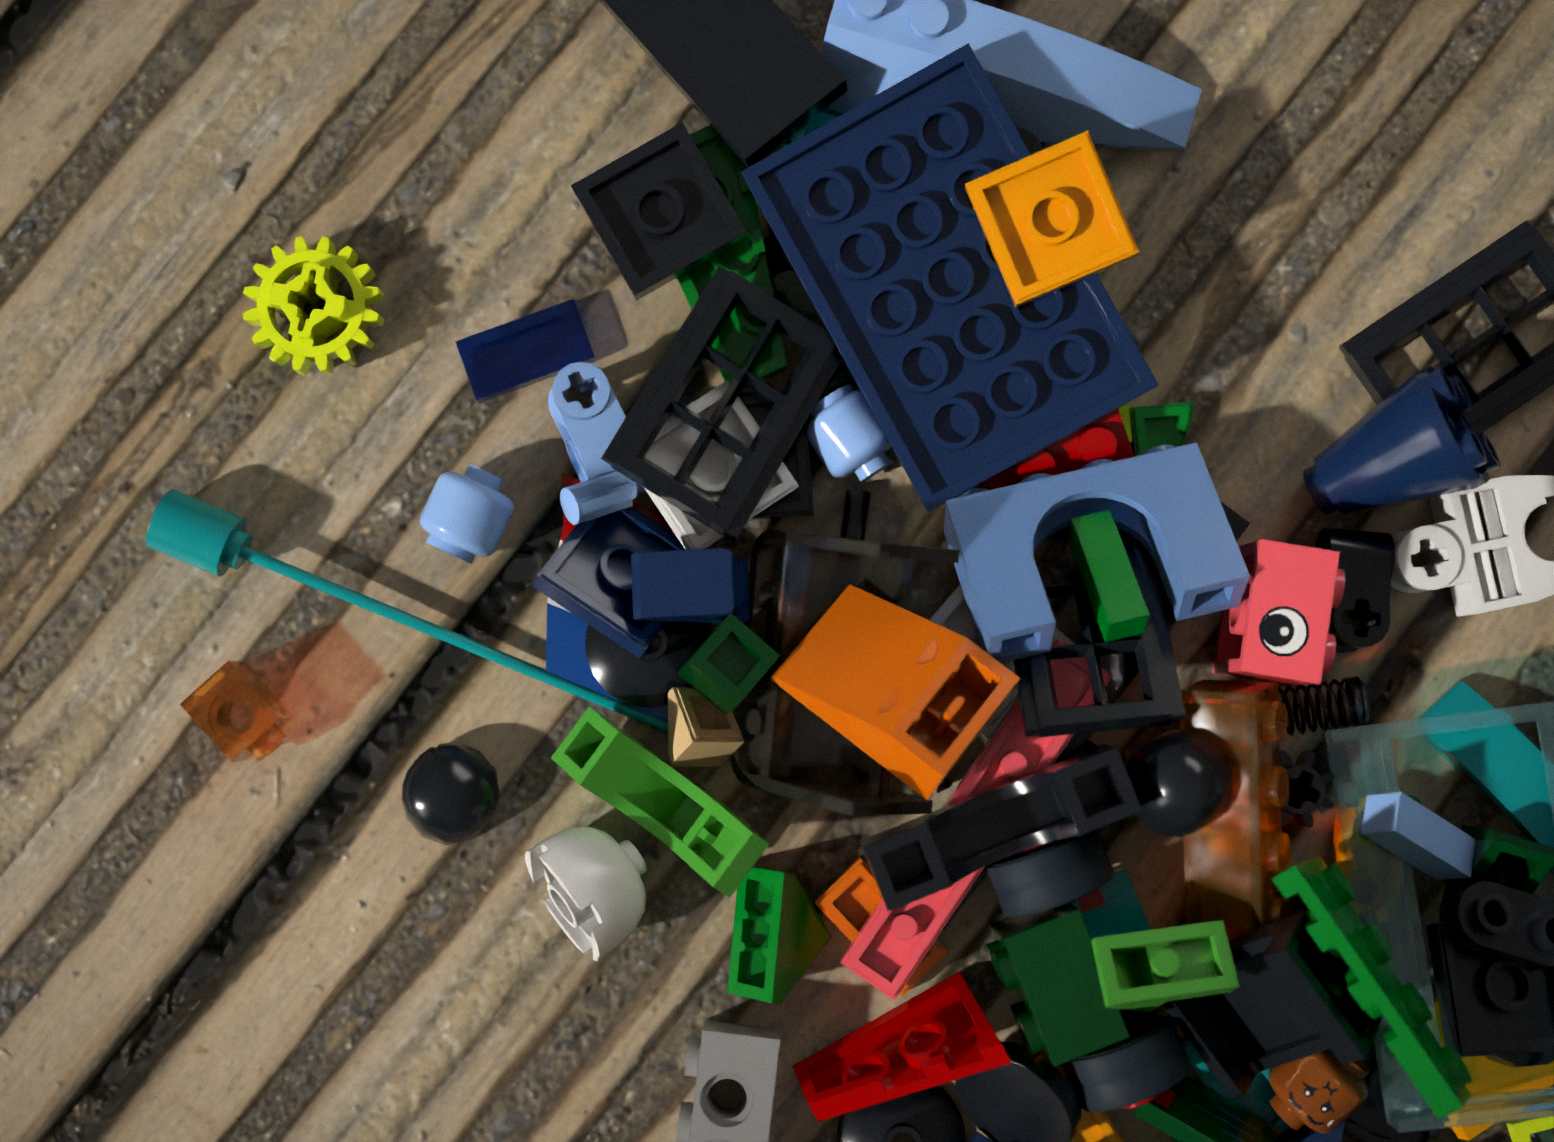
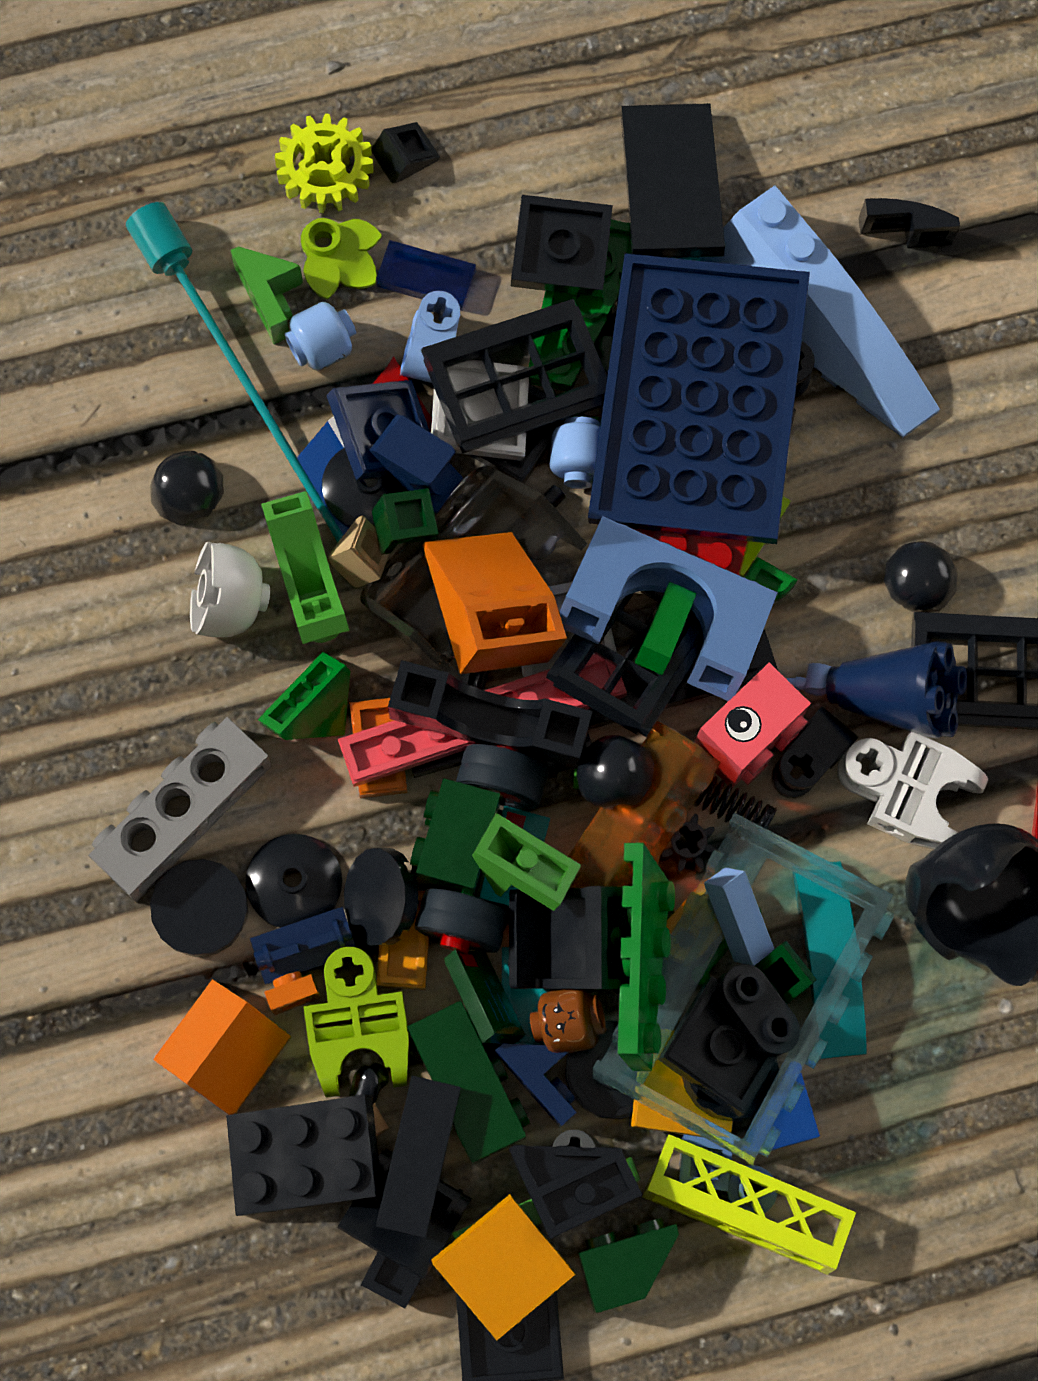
camera: 30 degrees right, 10 degrees down
clear orange brick [180,660,295,762] -> none
light blue axle [560,471,646,525] -> none
red wing [792,972,1012,1122] -> none
light orange tile [965,131,1139,308] -> none
none -> bright green slope [230,246,303,344]
none -> lime plate [301,218,382,300]
none -> black slope [371,122,440,183]
none -> light blue hand [786,663,831,696]
none -> black hair [884,541,958,612]

